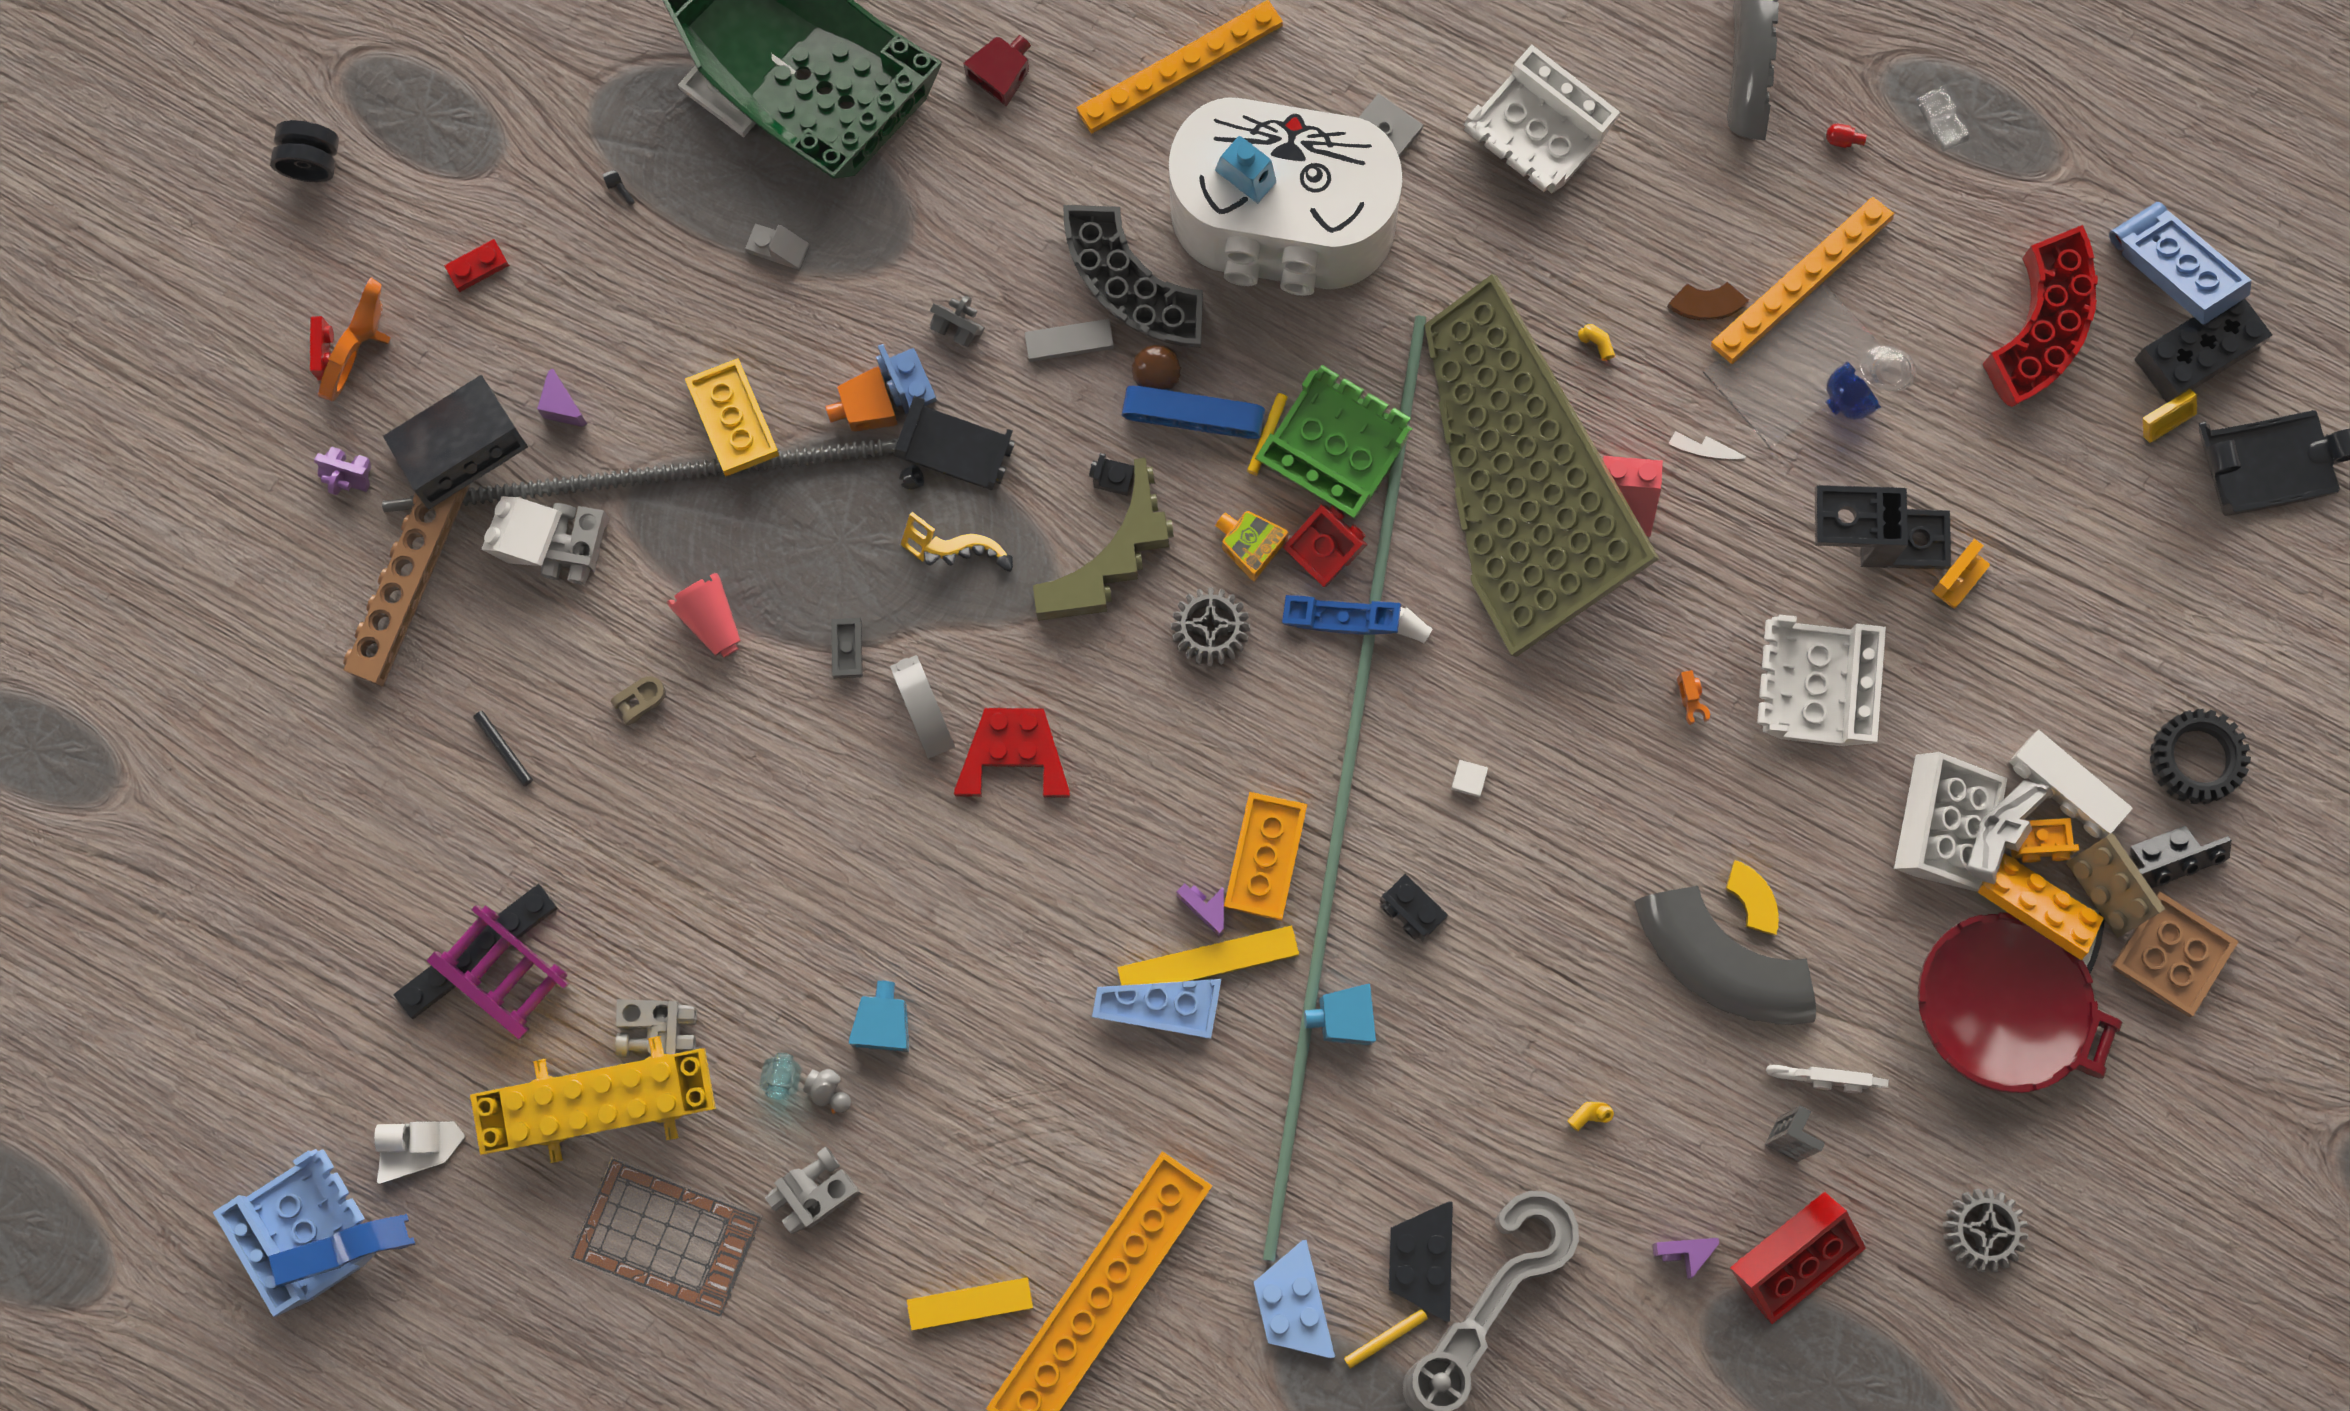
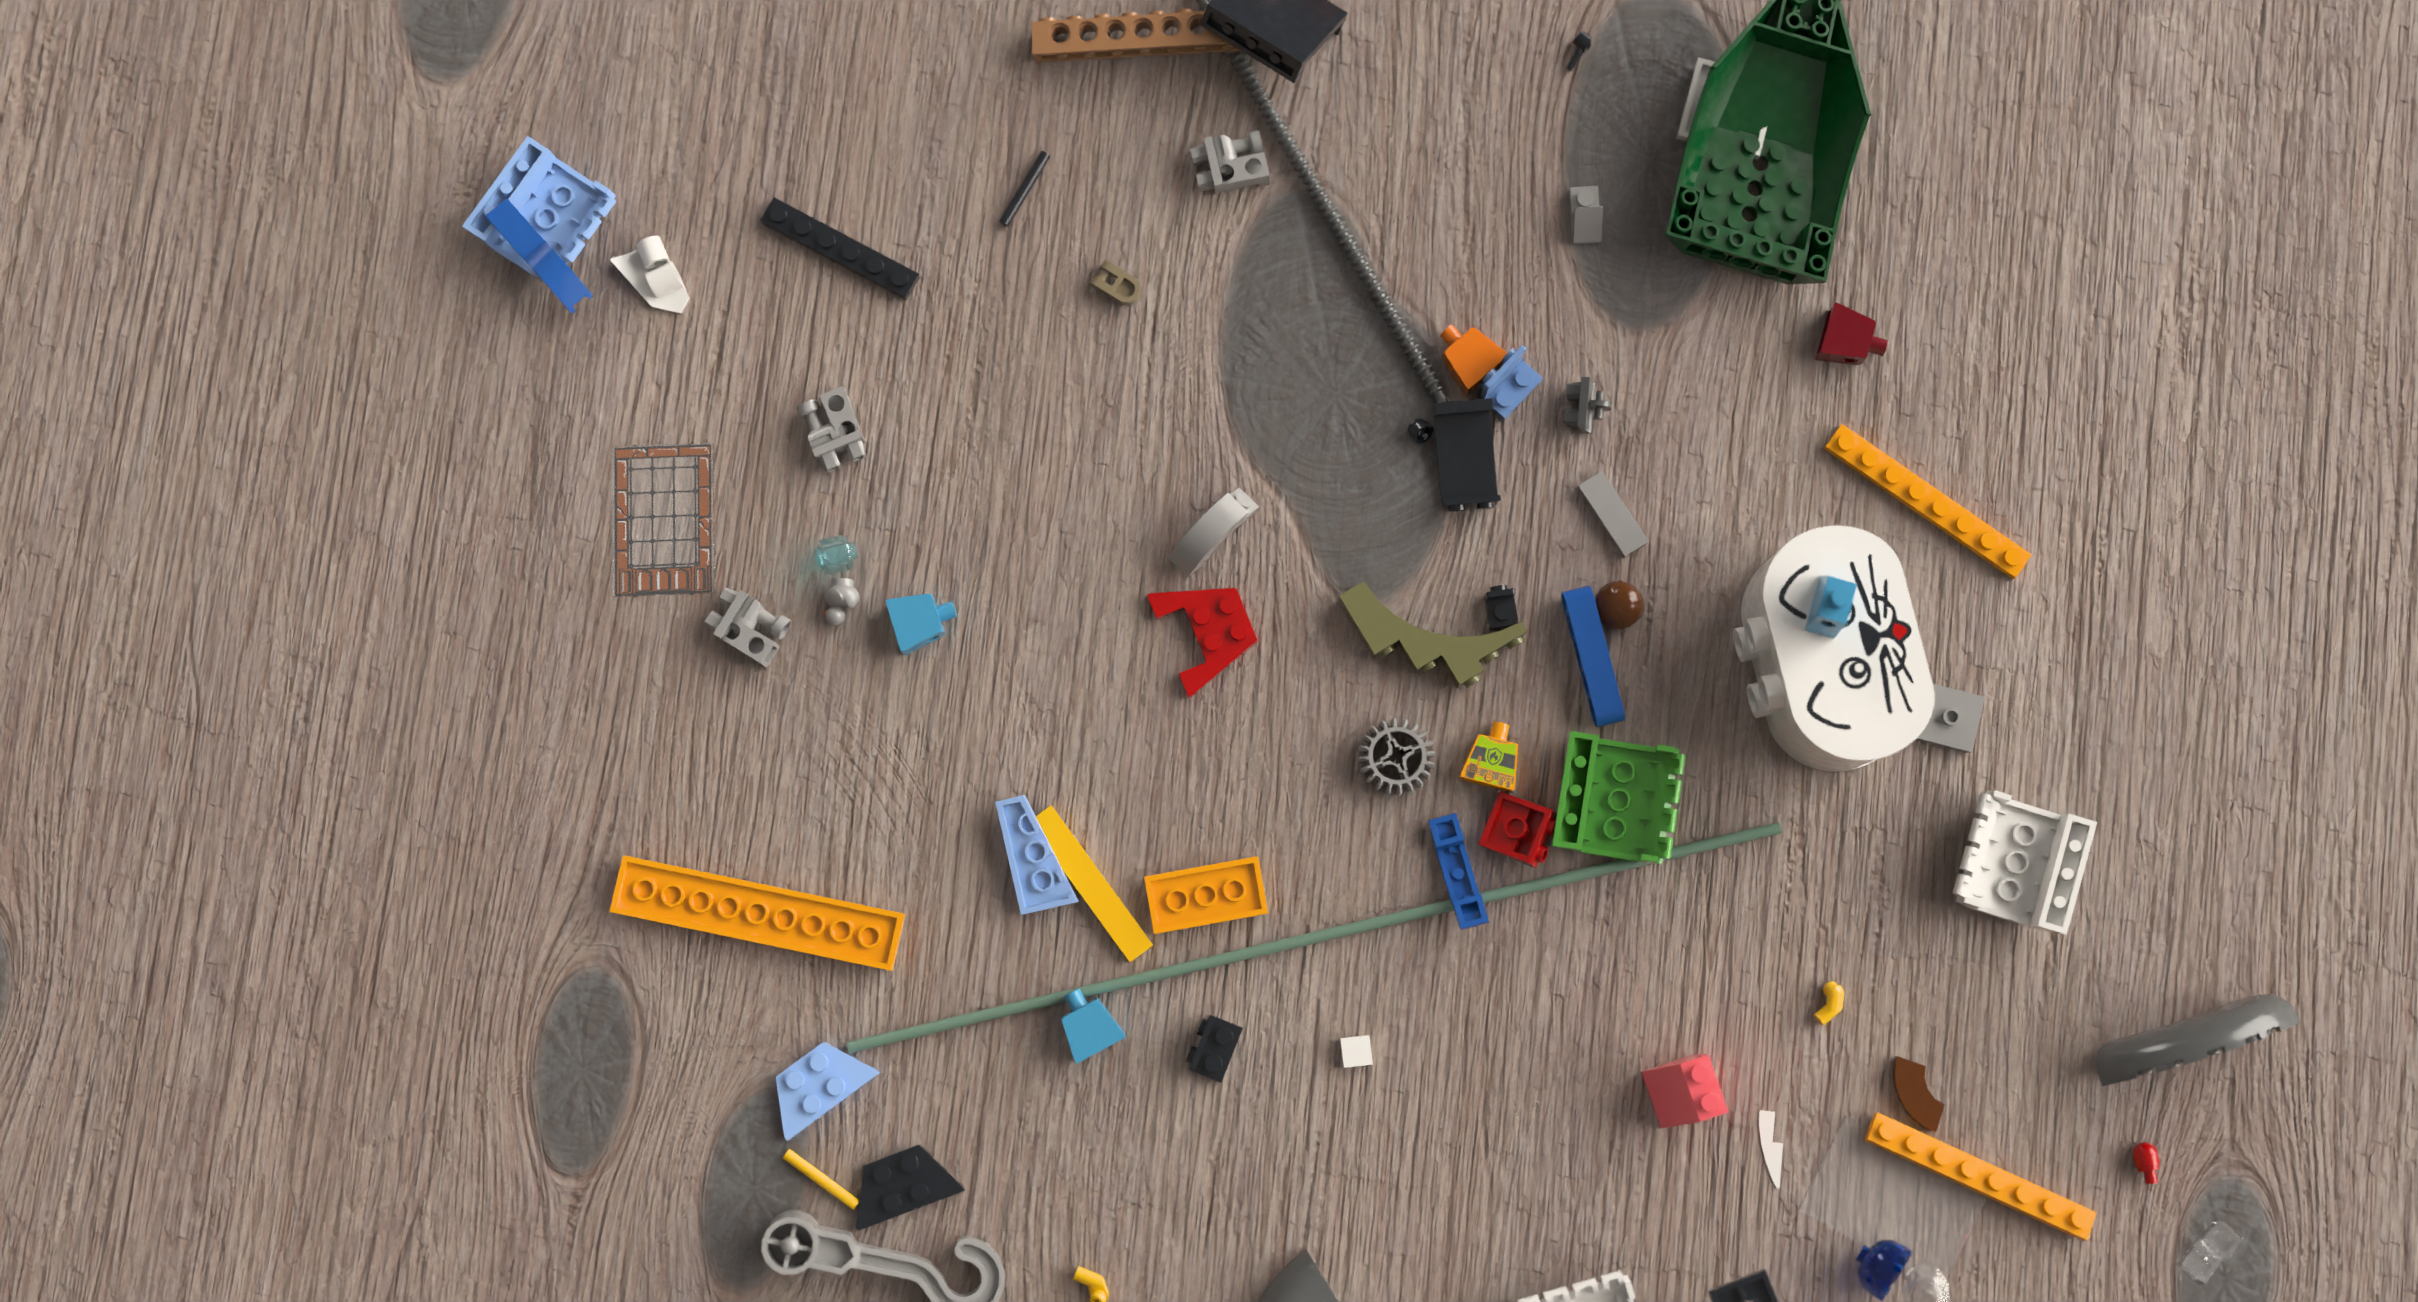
camera: 70 degrees right, 5 degrees up
magenta fence [426,905,570,1039] -> none
yellow piece [470,1036,716,1163] -> none
white slope [481,496,562,566] -> none
medium lavender slope [537,369,587,427] -> none
coral cone [667,573,741,658] -> none
yellow plate [685,358,779,477] -> none
dark grey plate [831,618,863,679] -> none
yellow piece [900,512,1013,572] -> none
yellow tile [907,1277,1033,1331] -> none
dark grey brick [1063,205,1203,348] -> none
medium lavender slope [1176,883,1224,938] -> none
yellow bar [1247,393,1288,475] -> none
white cone [1397,607,1432,644] -> none
olive wing [1424,274,1659,657] -> none
orange plate [1677,670,1710,725] -> none

